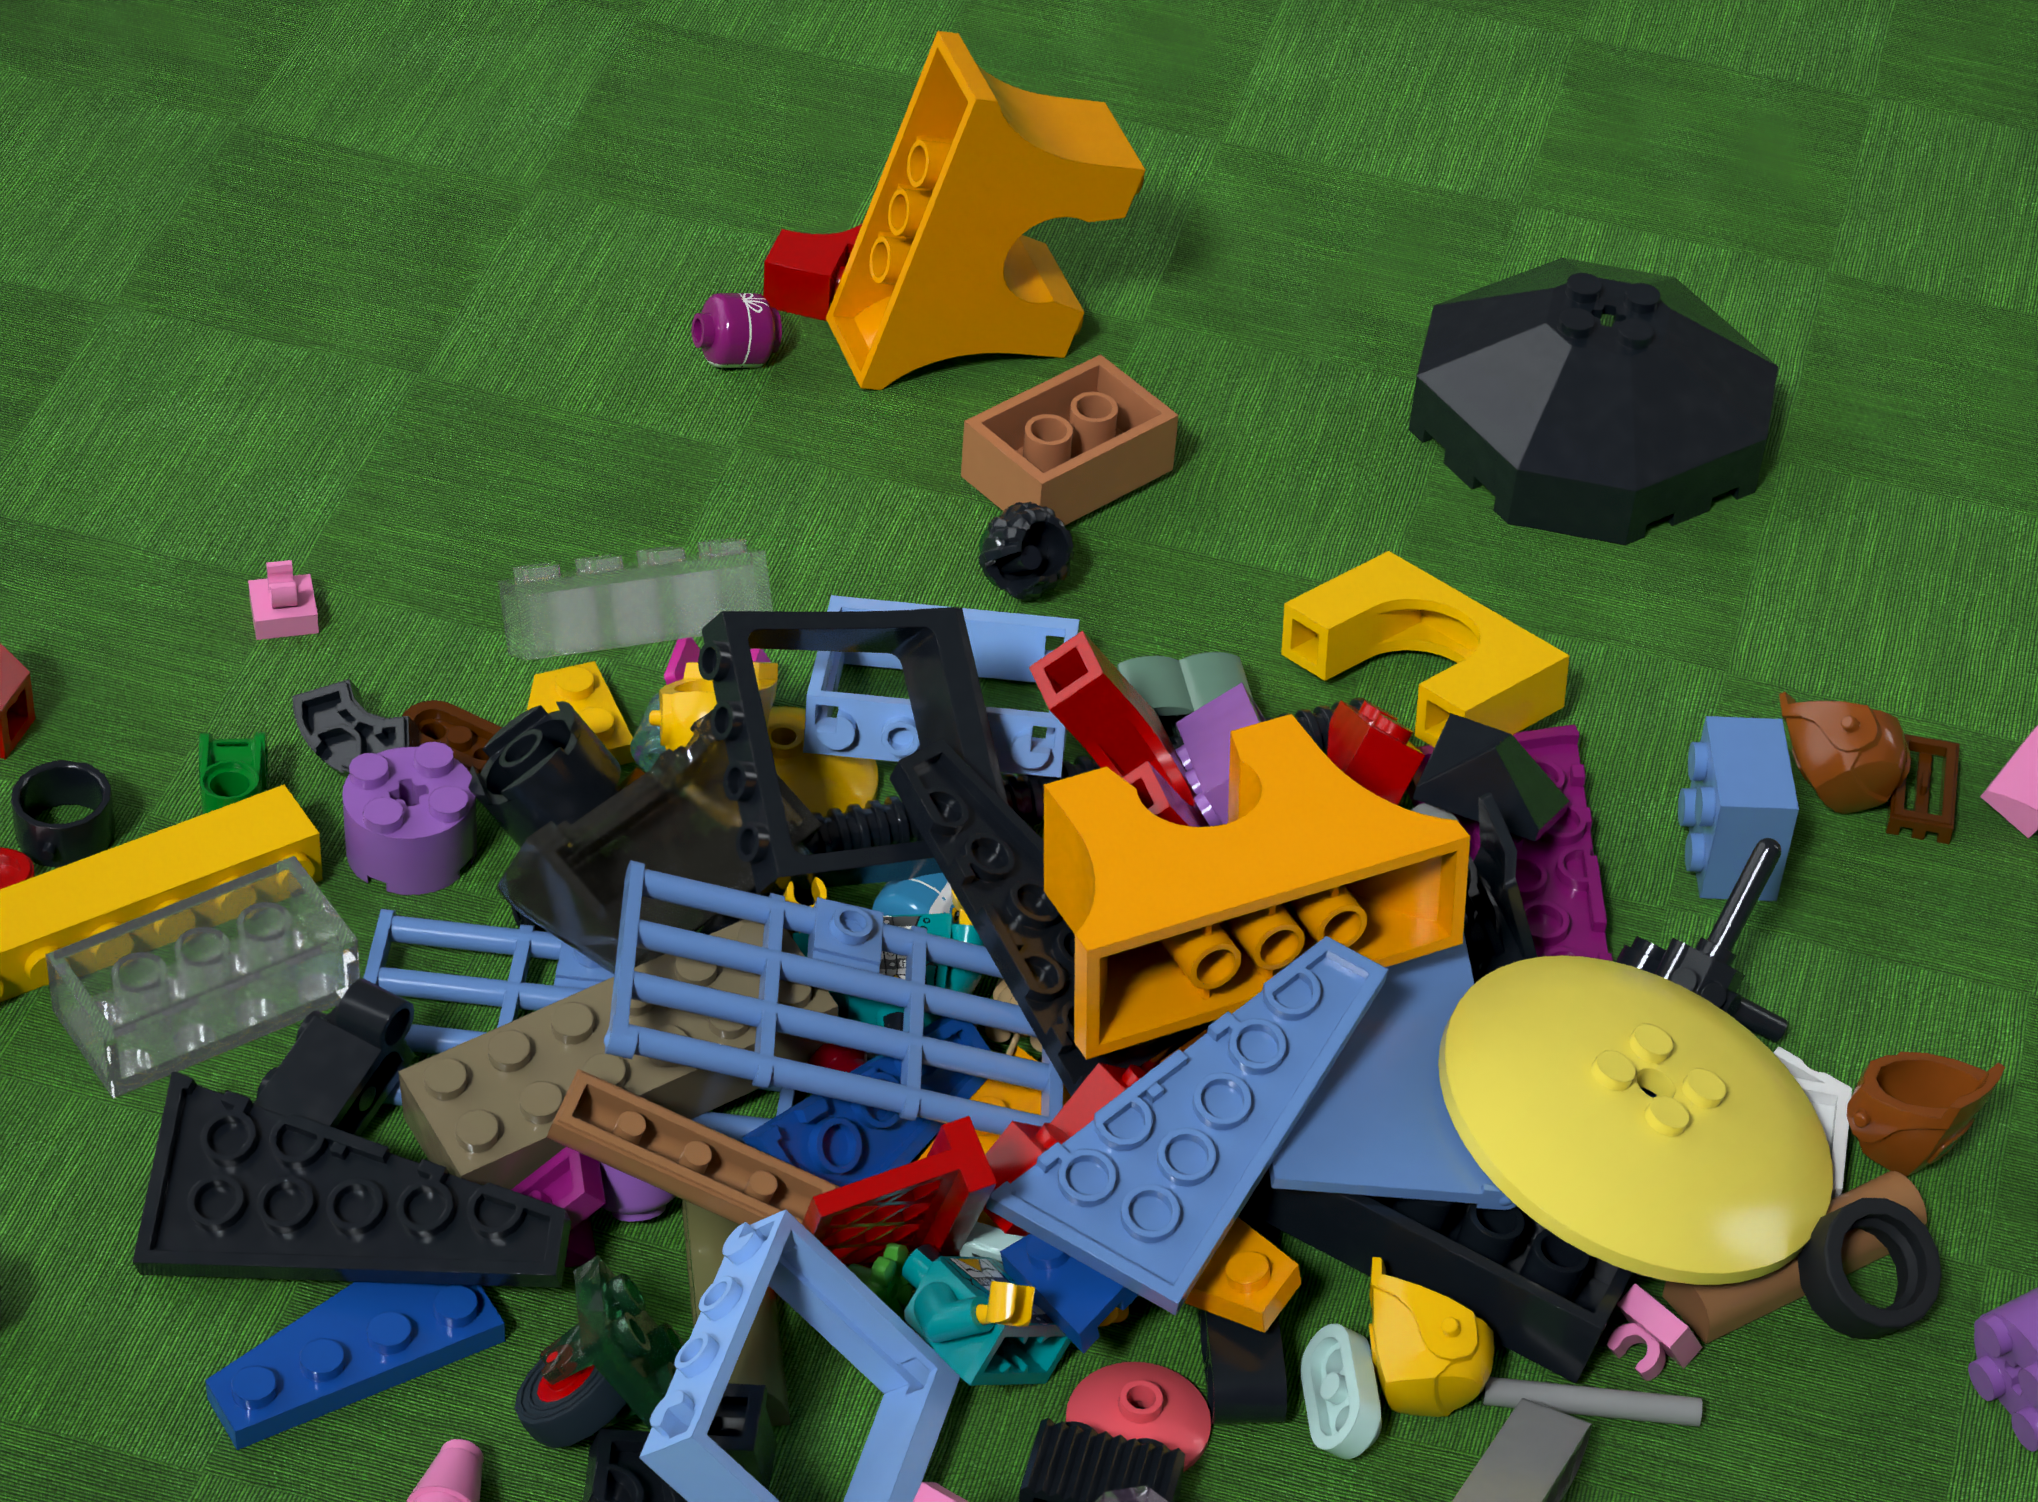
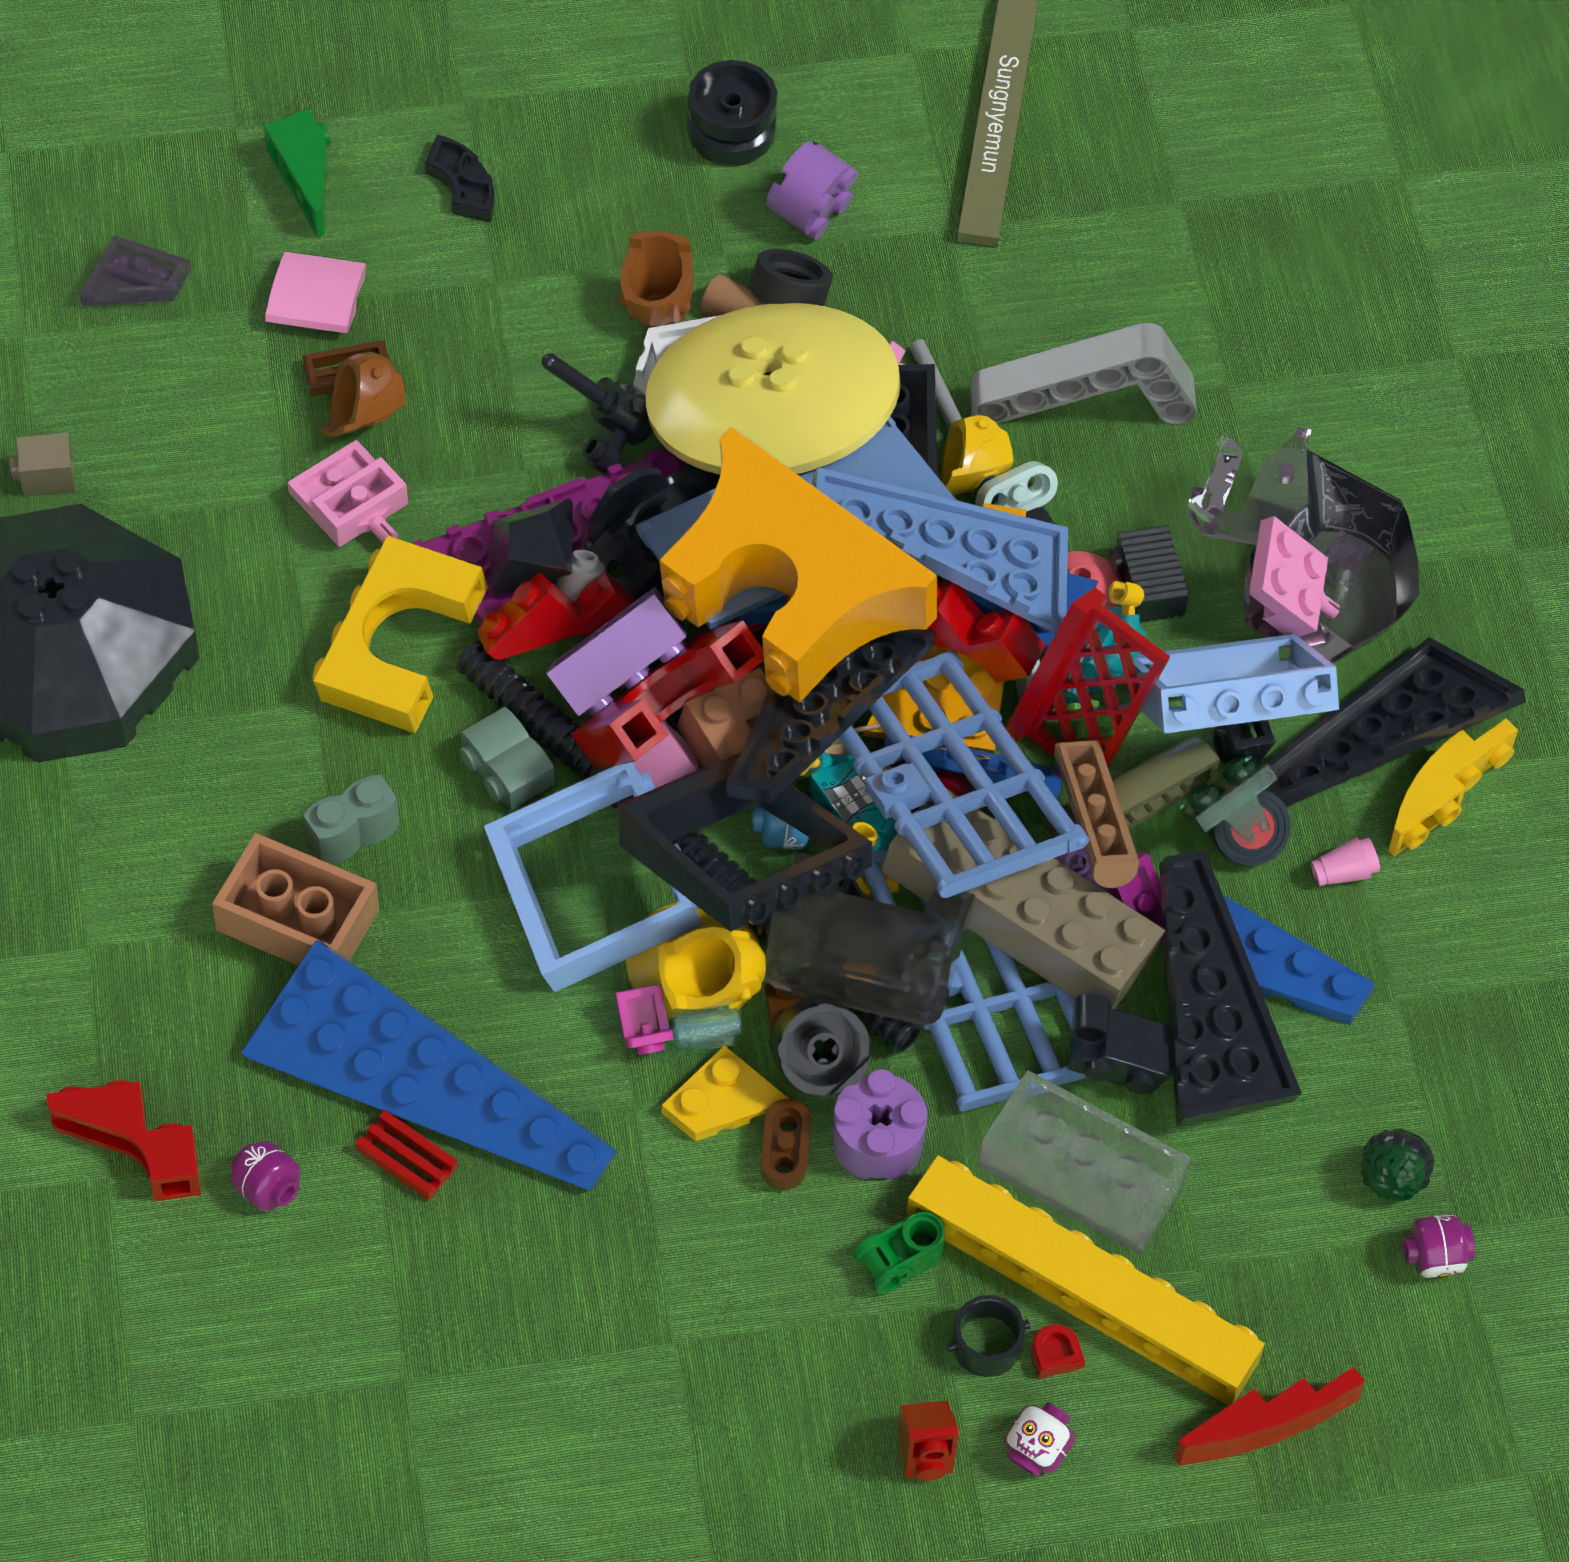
camera: 115 degrees left, 15 degrees up
bright pink tile [248,560,319,640] -> none
black tile [292,679,419,778] -> none
clear brick [498,538,773,661] -> none
light orange piece [826,31,1145,390] -> none
black piece [978,502,1074,601] -> none
medium blue brick [1678,716,1799,901] -> none
none -> dark tan brick [10,432,75,497]
none -> blue wing [241,940,618,1190]
none -> bright pink plate [287,439,408,547]
none -> sand green brick [303,775,399,865]
none -> red tile [355,1110,458,1201]

